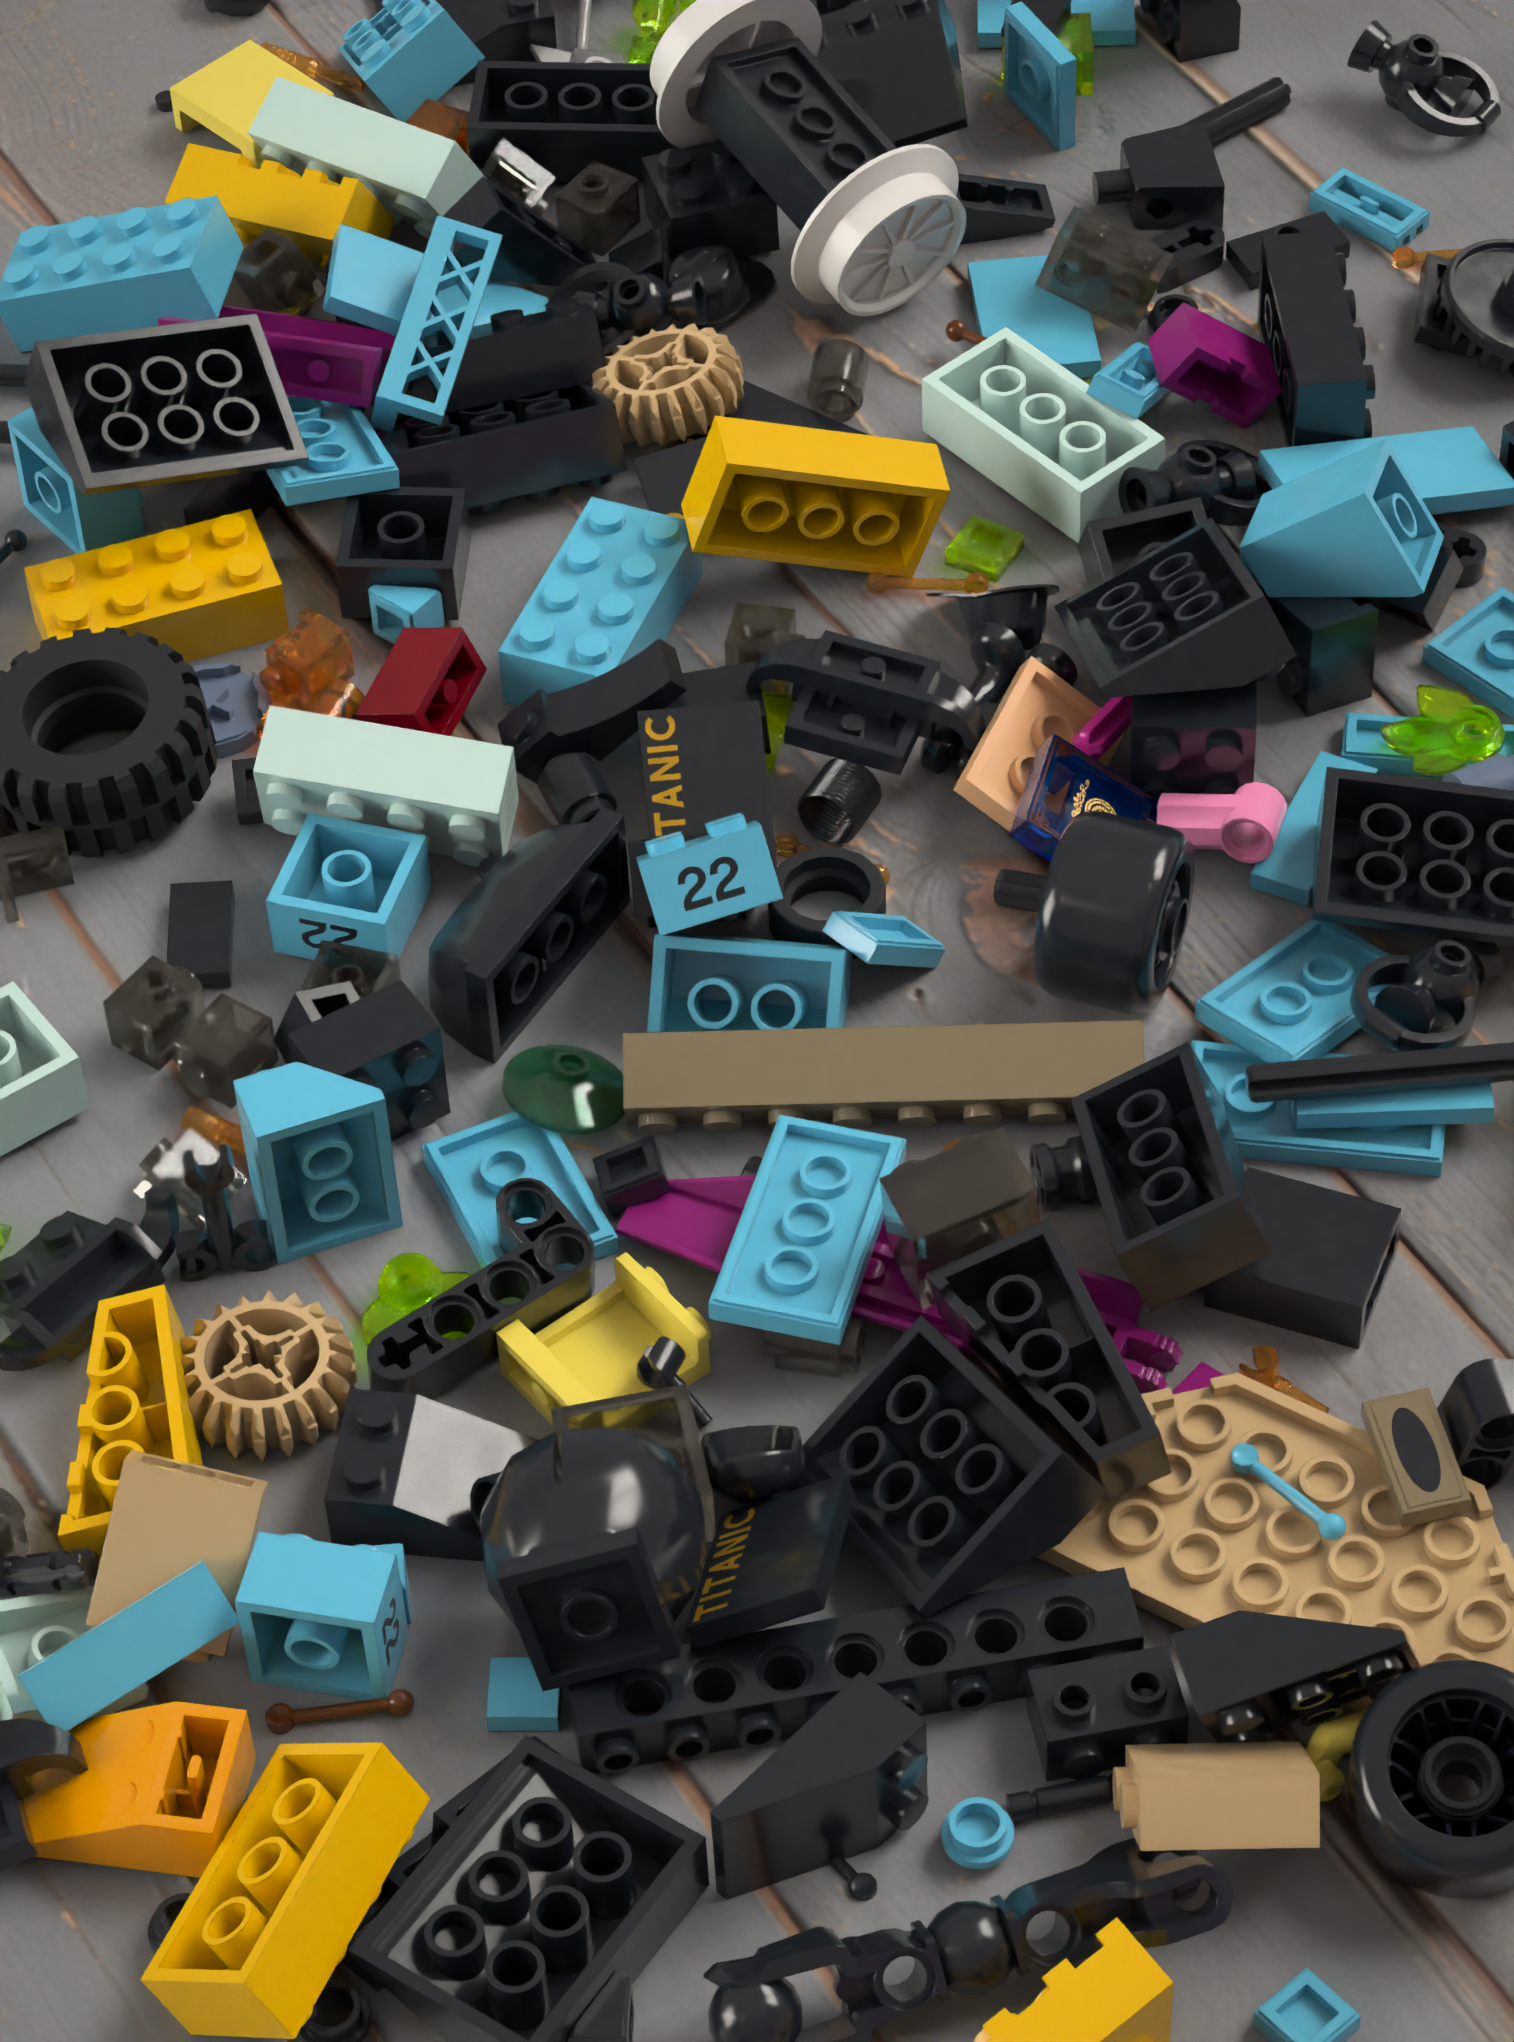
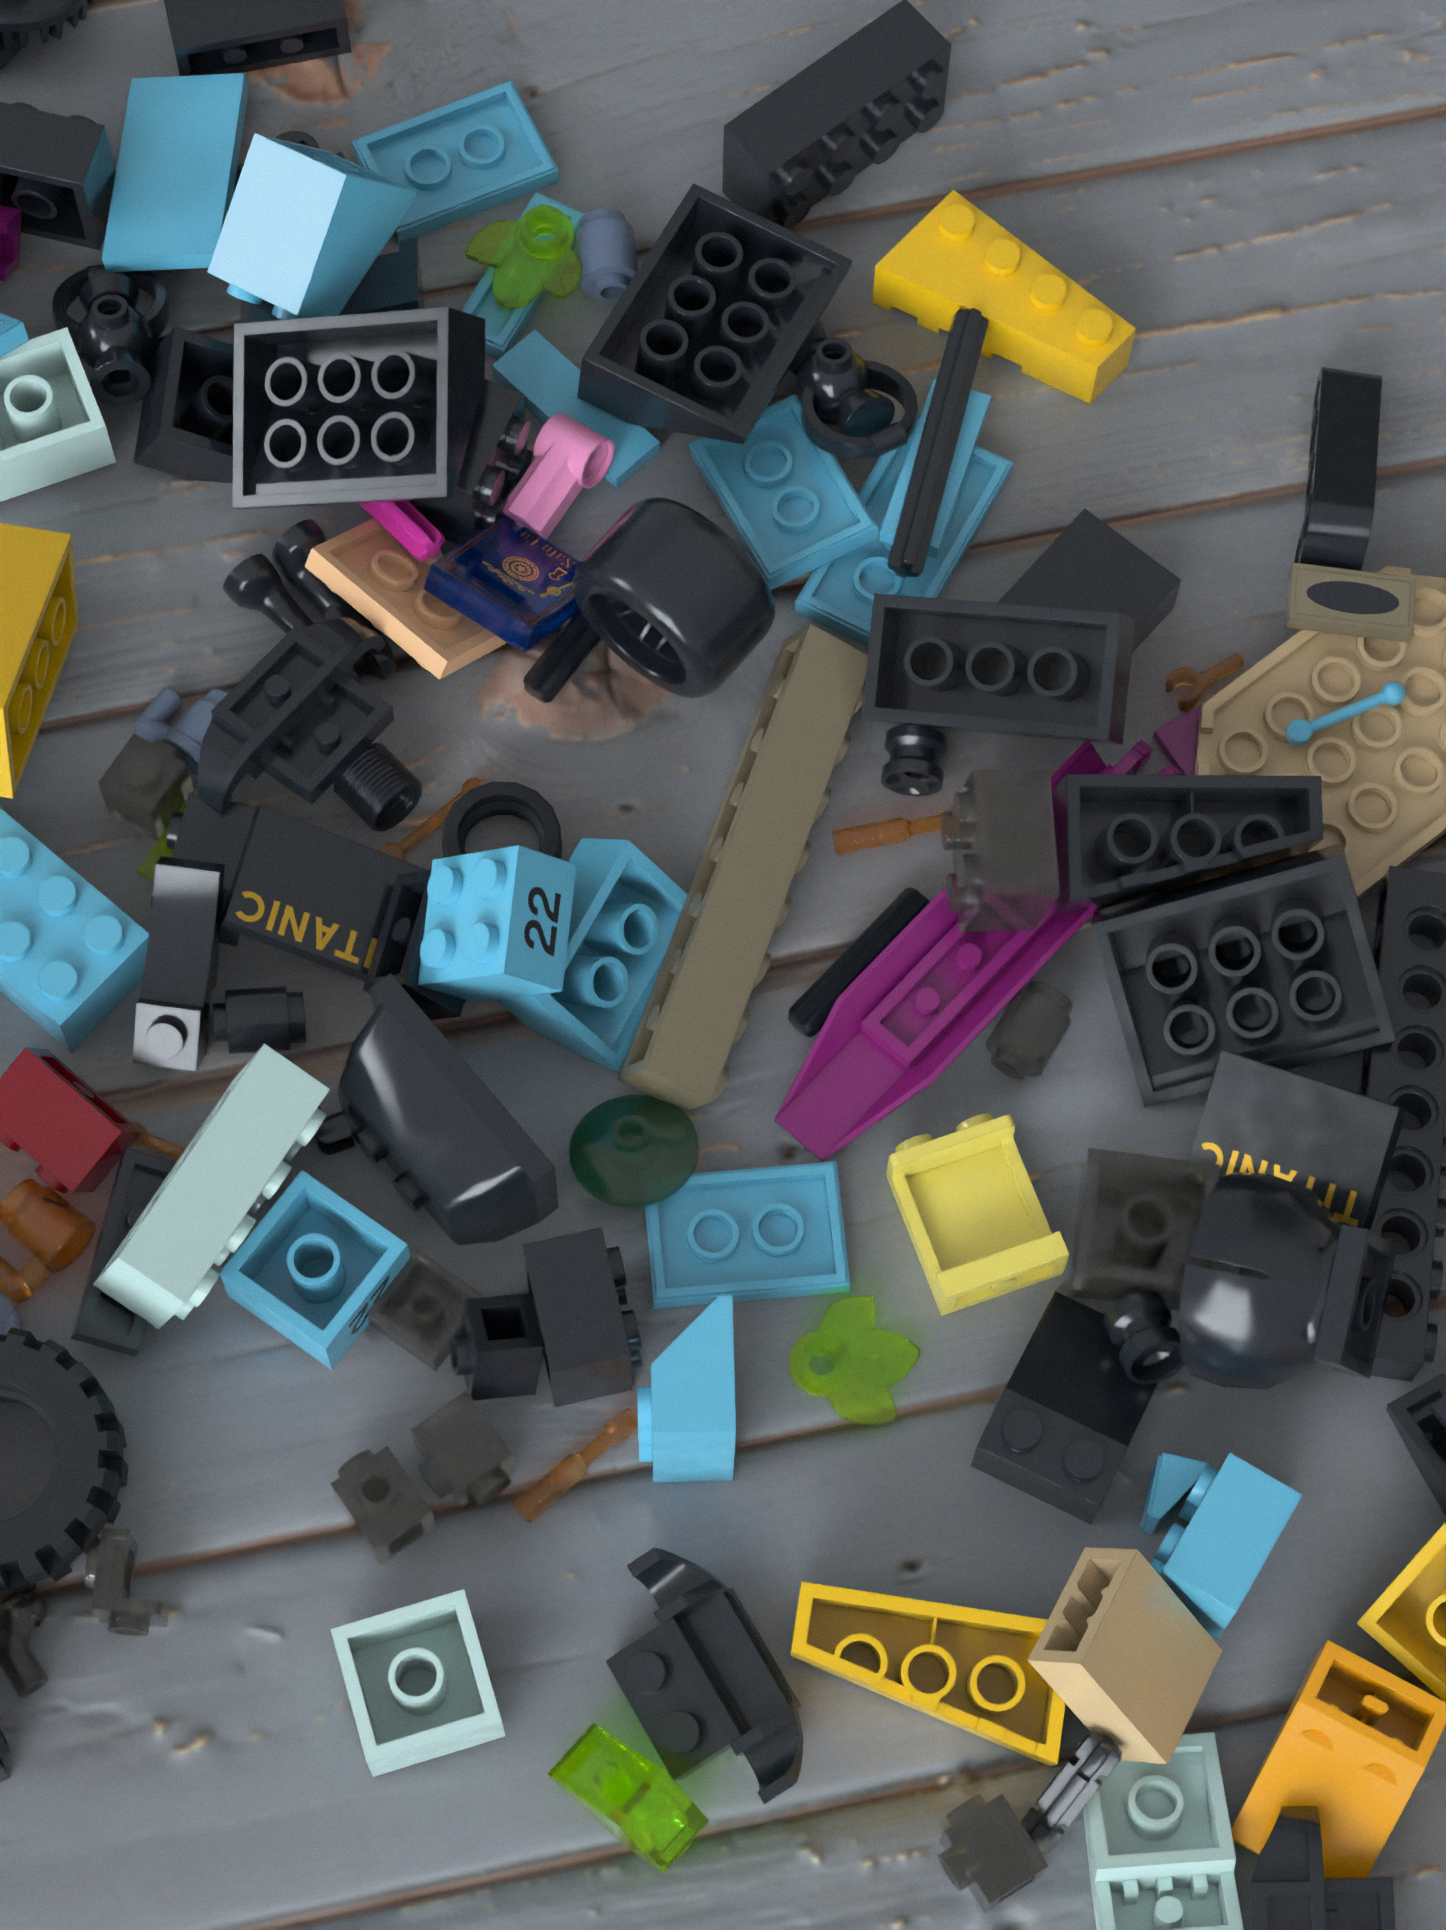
camera: 75 degrees left, 20 degrees up
medium azure tile [17,1560,239,1731] -> none
clear smoke bracket [133,1127,248,1231] -> none
black tile [166,880,235,990] -> none
black bar [174,1144,274,1282] -> none
tan gear [180,1289,358,1462] -> none
reddish brown hinge [265,1689,414,1735] -> none
black beam [367,1178,595,1400] -> none
medium azure tile [486,1657,562,1731] -> none
black tile [593,1136,671,1214] -> none
black hand [637,1337,713,1430] -> none
black hair [701,1425,805,1504] -> none
medium azure tile [708,1115,907,1345] -> none
medium azure tile [822,911,946,968] -> none
clear orange hinge [865,571,988,595] -> none
black piece [926,584,1060,652] -> none
clear neon green tile [945,515,1024,584] -> none

